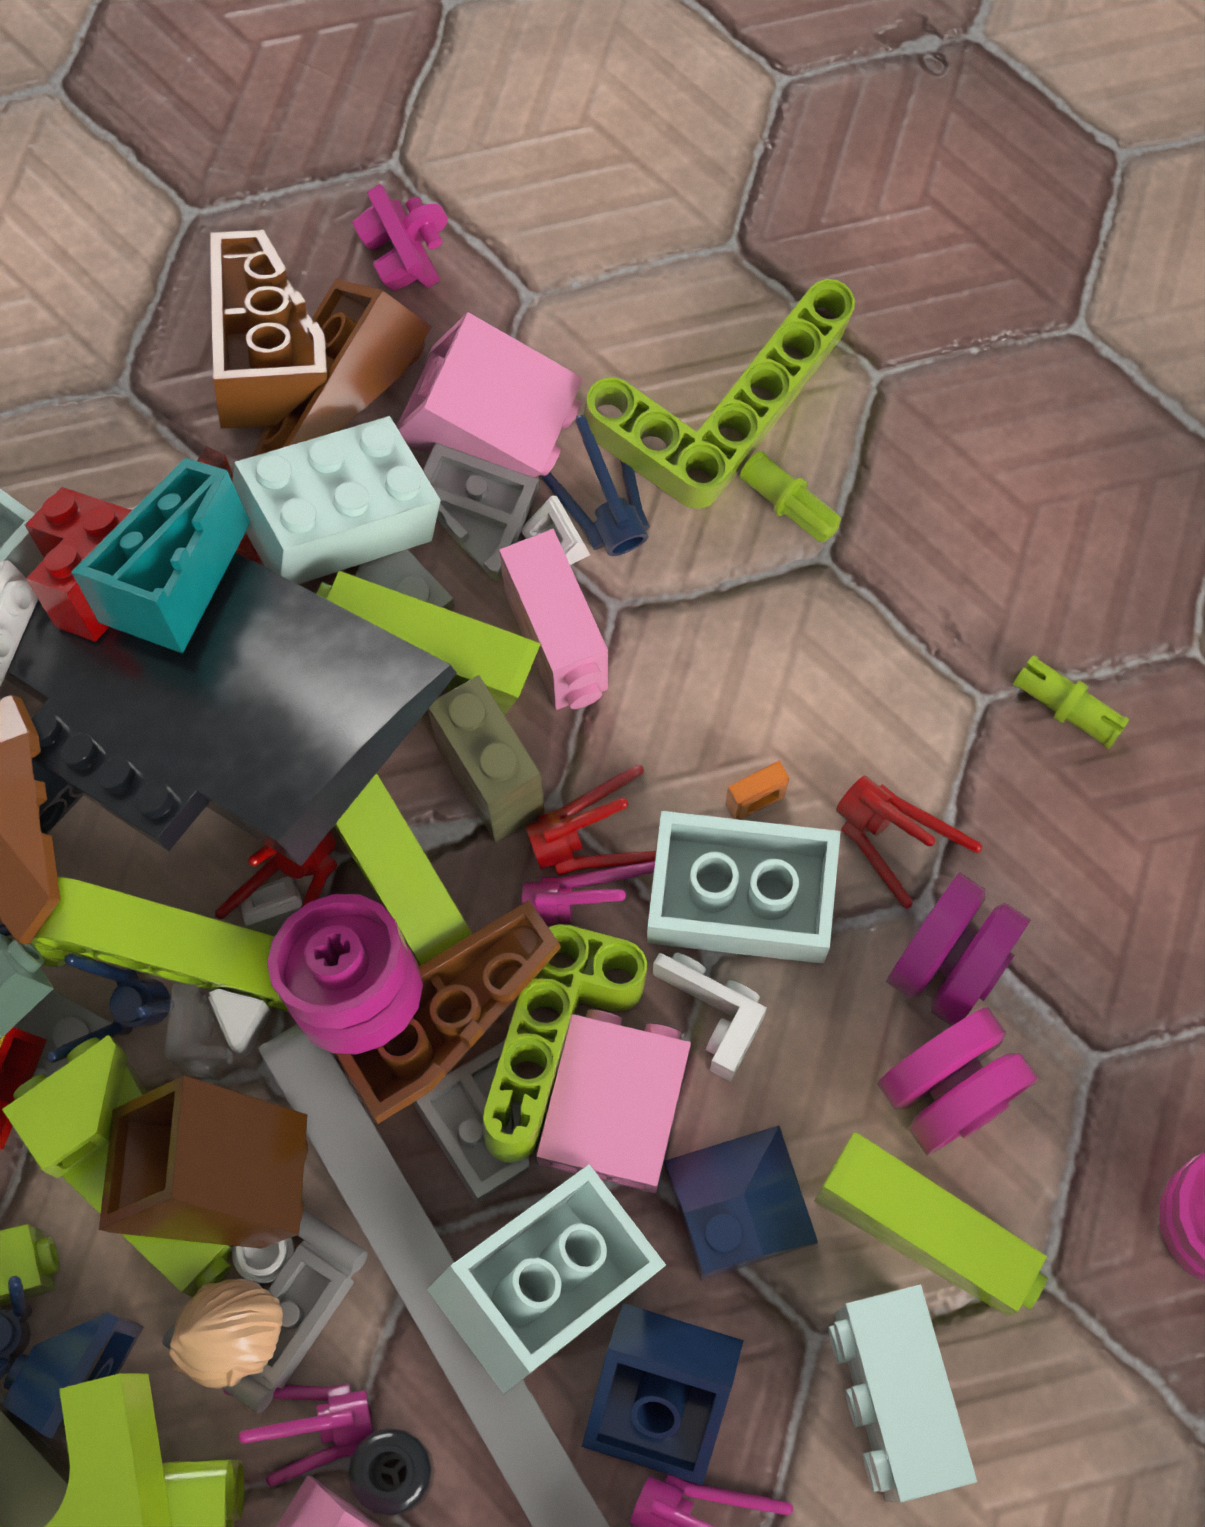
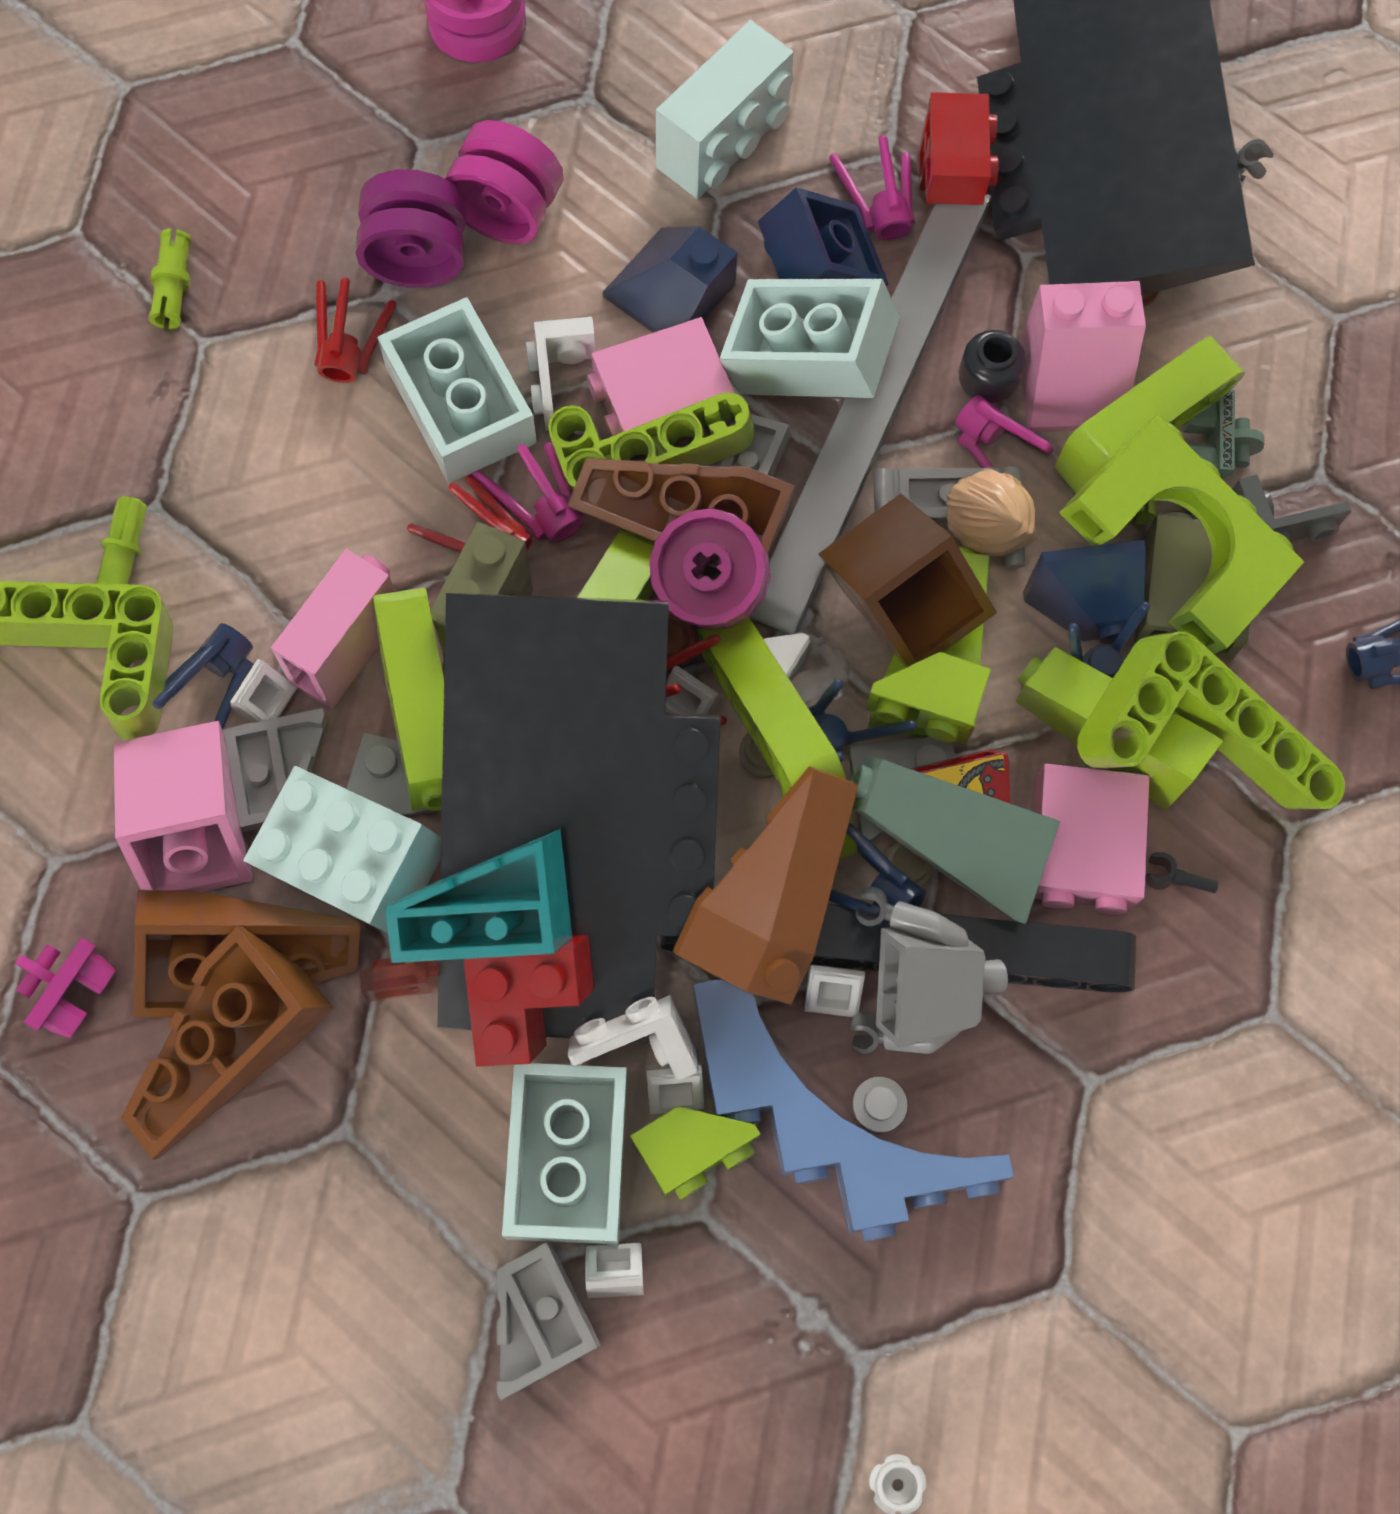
camera: 130 degrees left, 0 degrees up
orange tile [725,760,790,820] -> none
lime slope [814,1132,1048,1316] -> none

